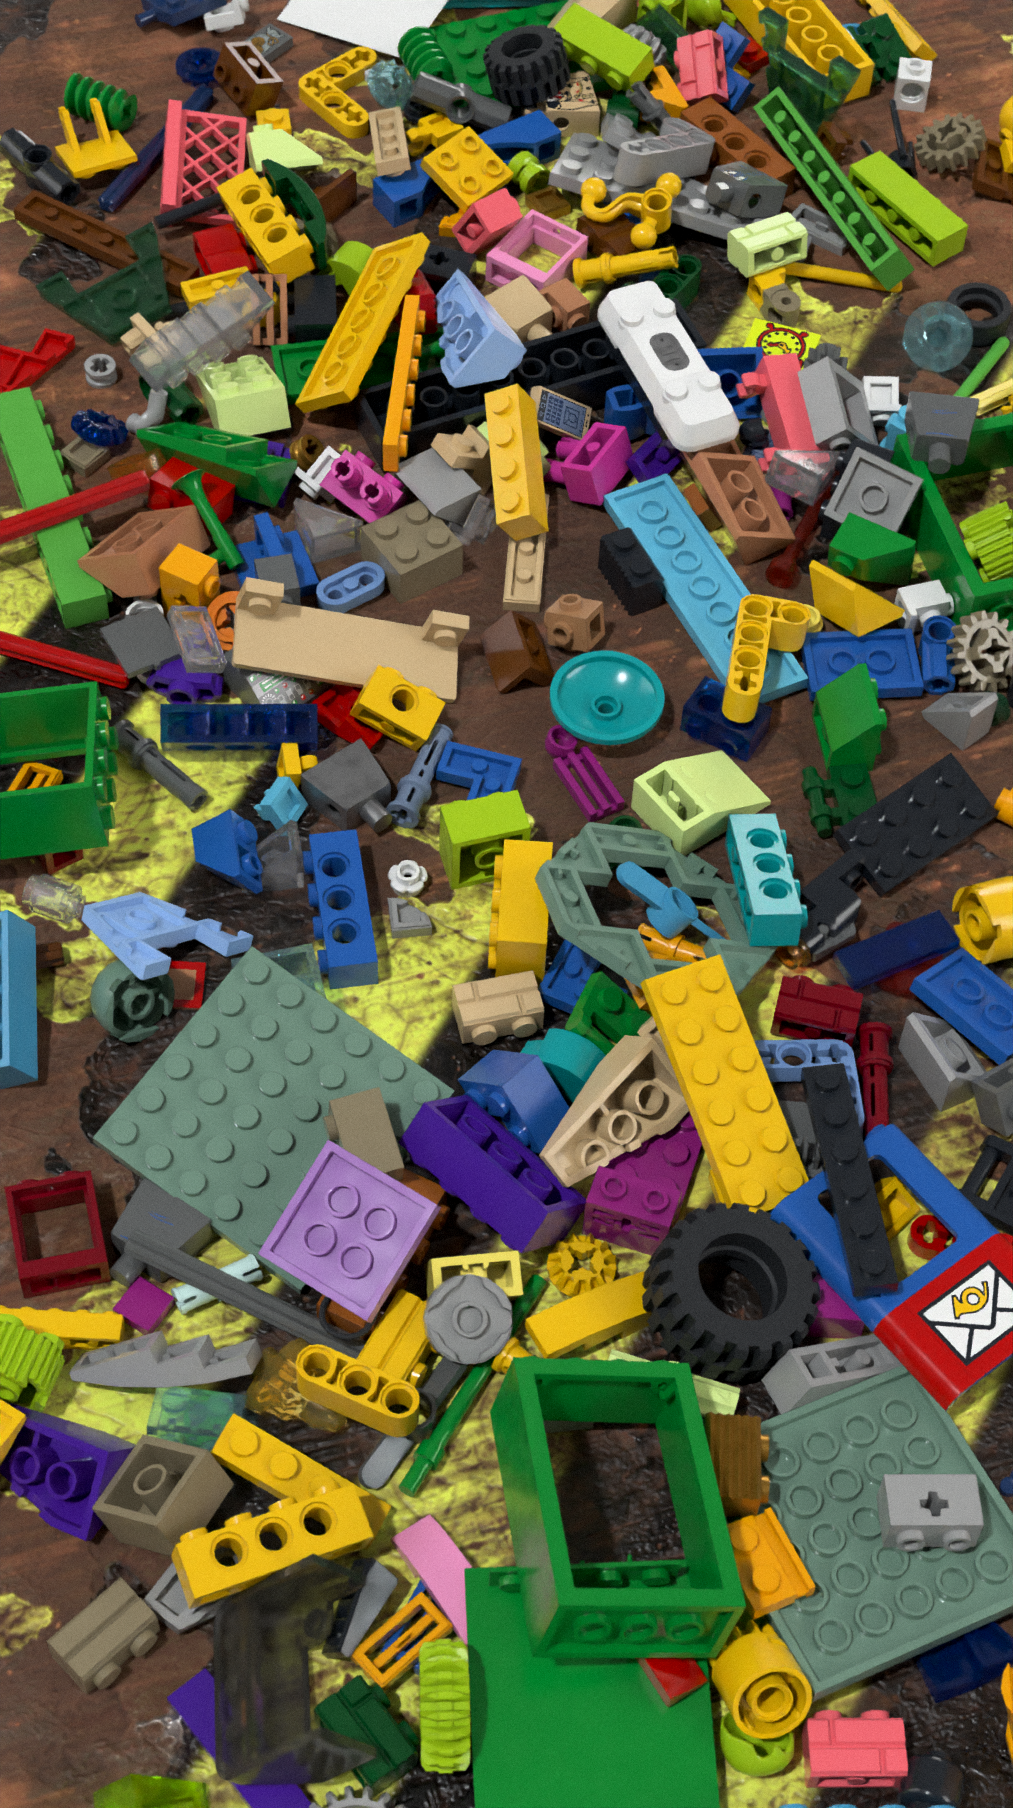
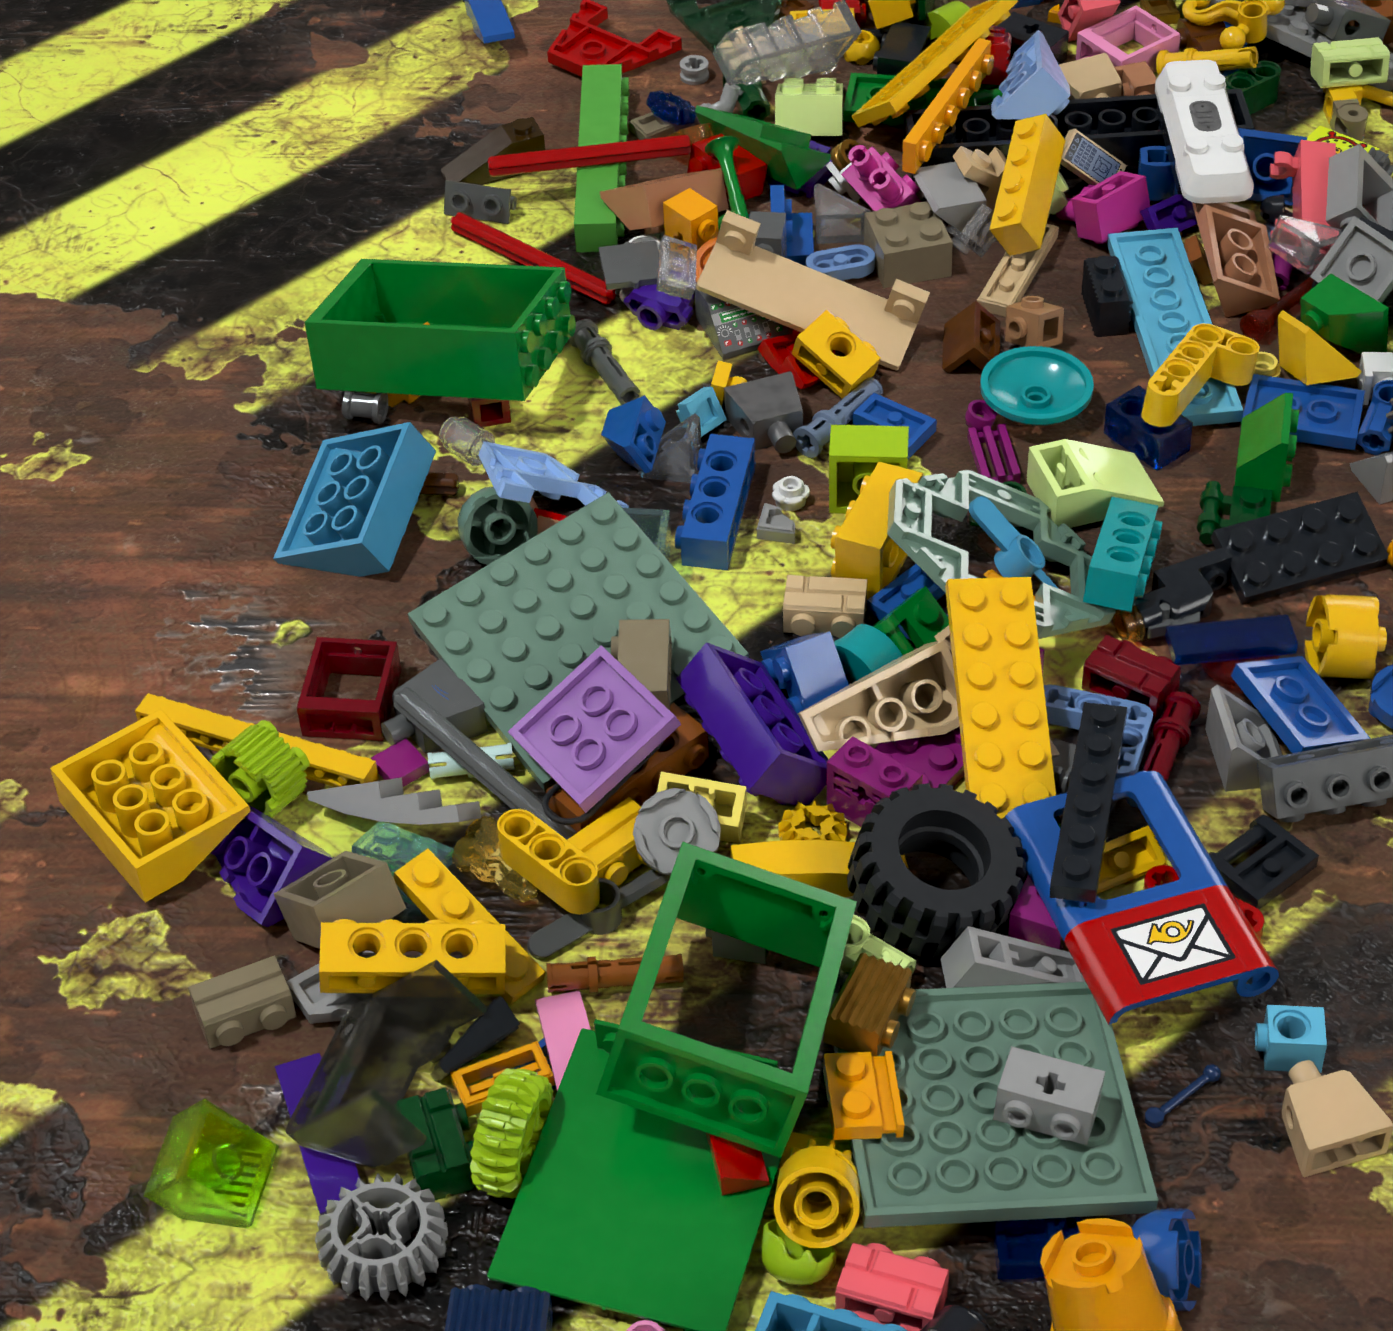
camera: 25 degrees right, 10 degrees down
clear blue brick [160,704,318,751] -> none
nougat tile [252,274,288,345] -> none
green bar [398,1274,546,1497] -> none
none -> dark orange pin [546,954,684,993]

